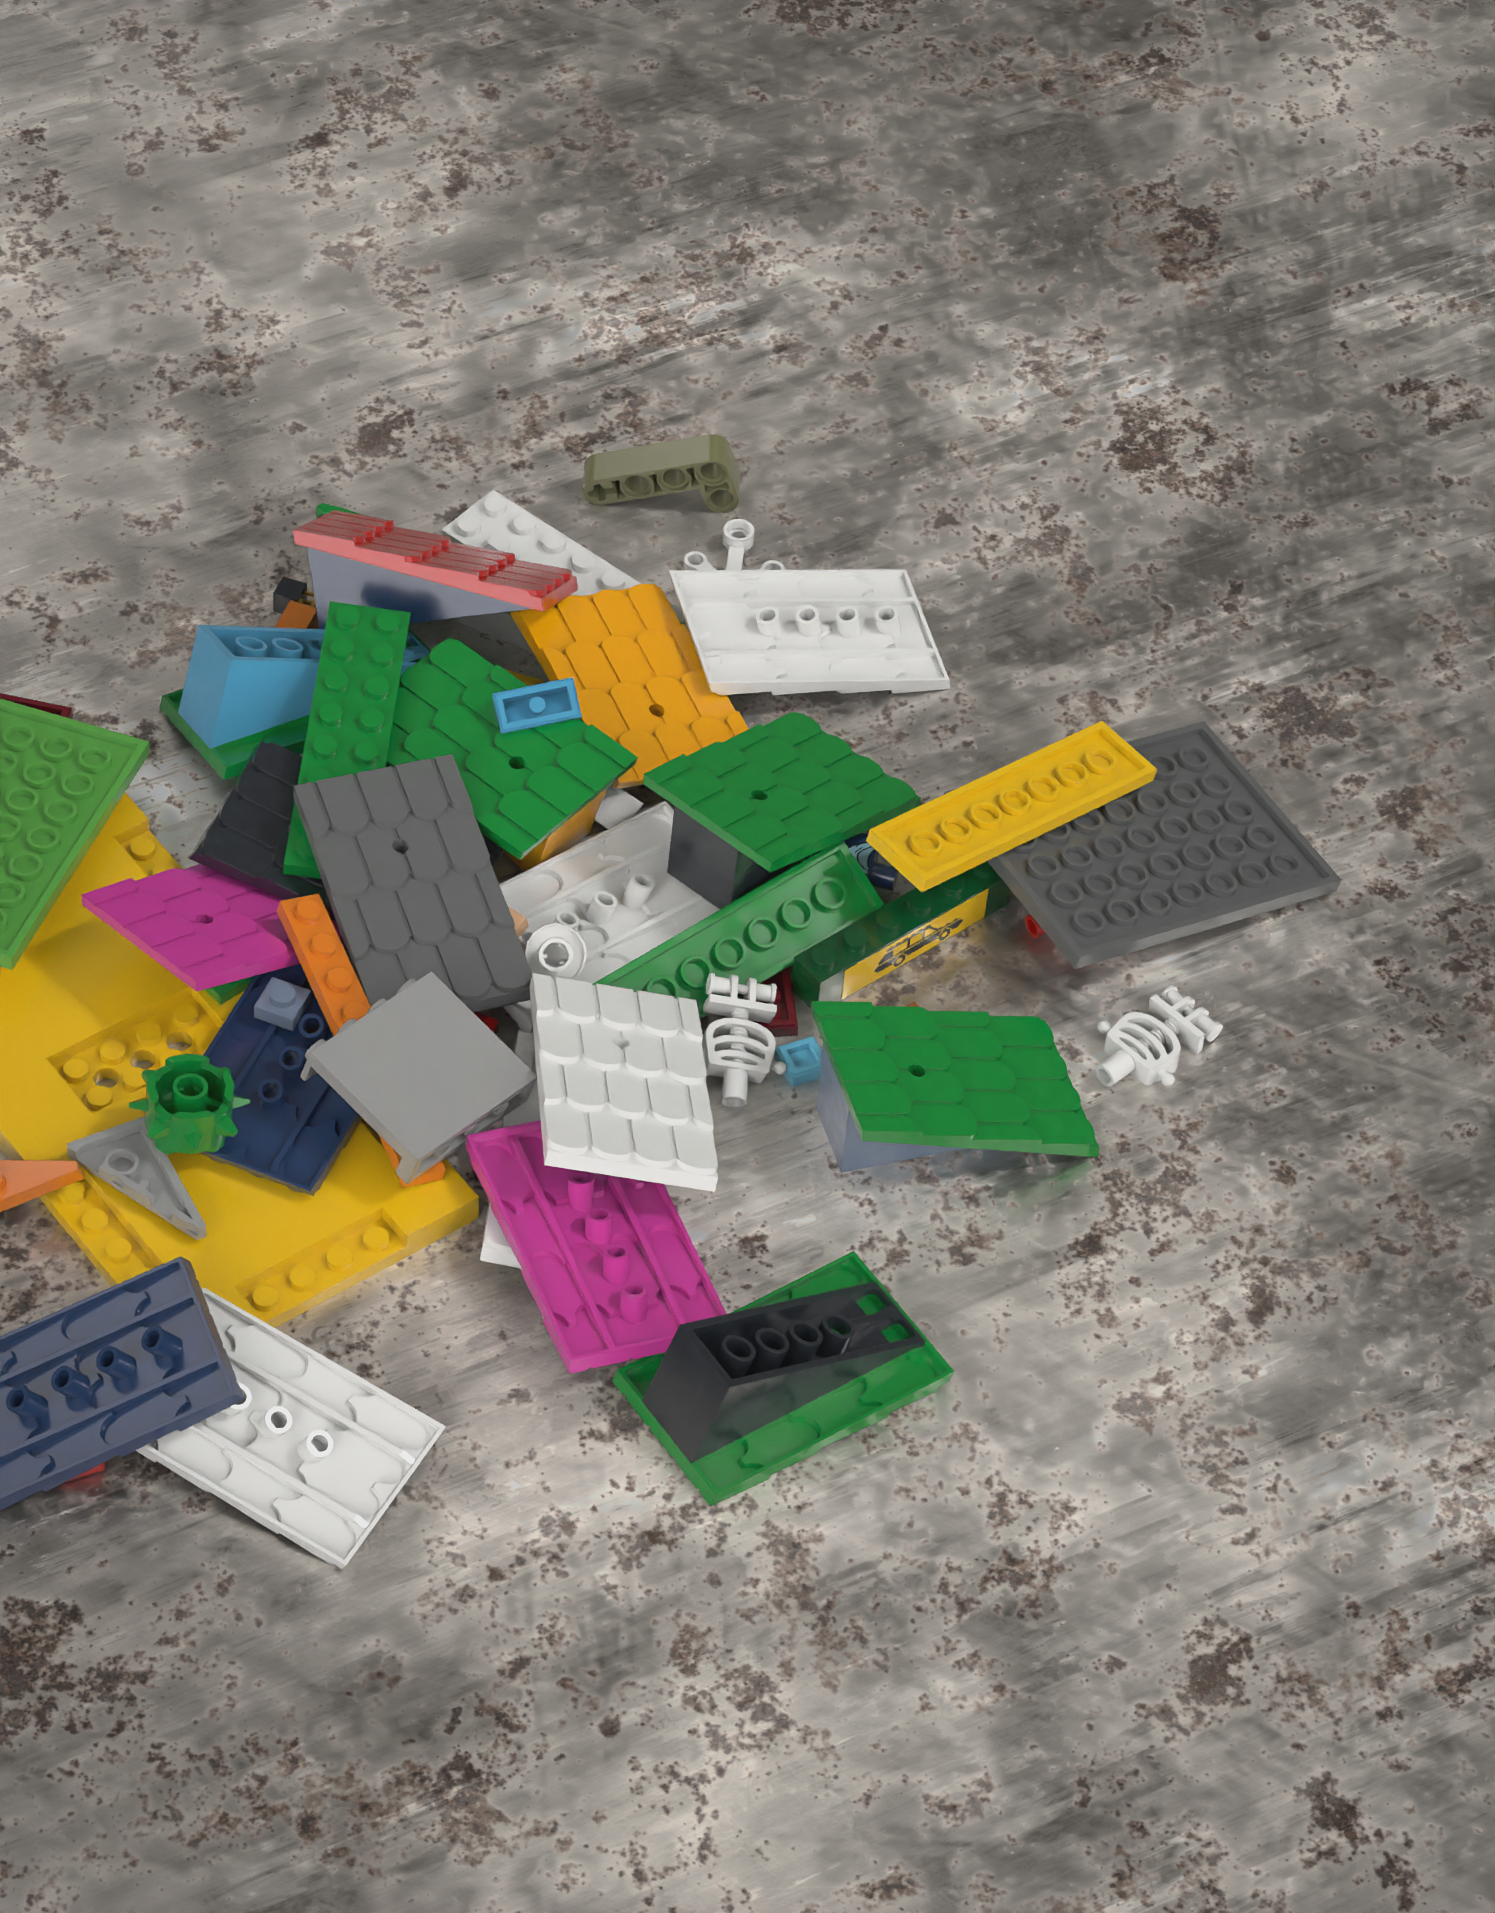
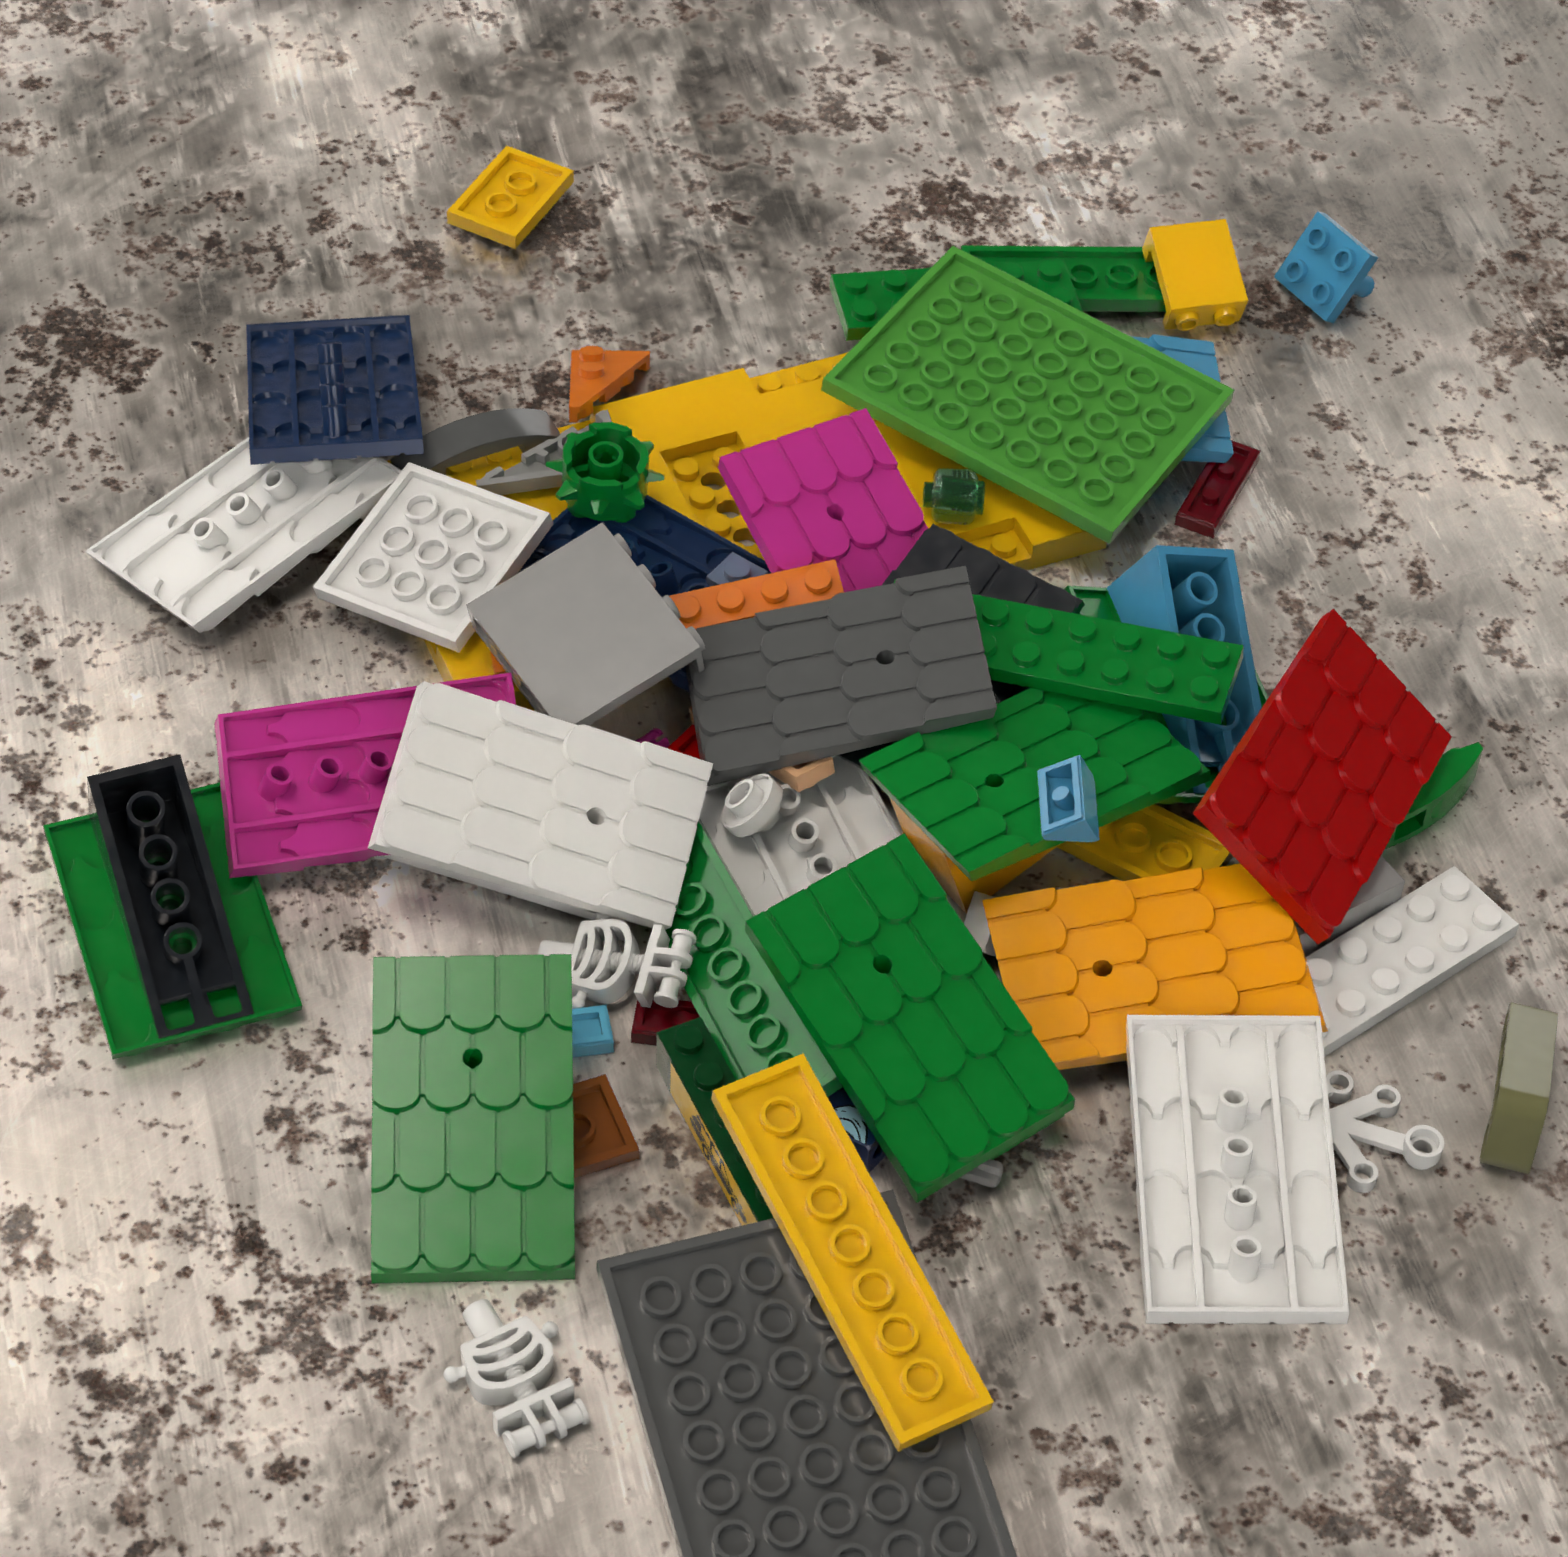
camera: 105 degrees right, 0 degrees up
none -> white plate [313,462,553,653]
none -> dark grey slope [390,408,561,475]
none -> clear green head [922,468,985,525]

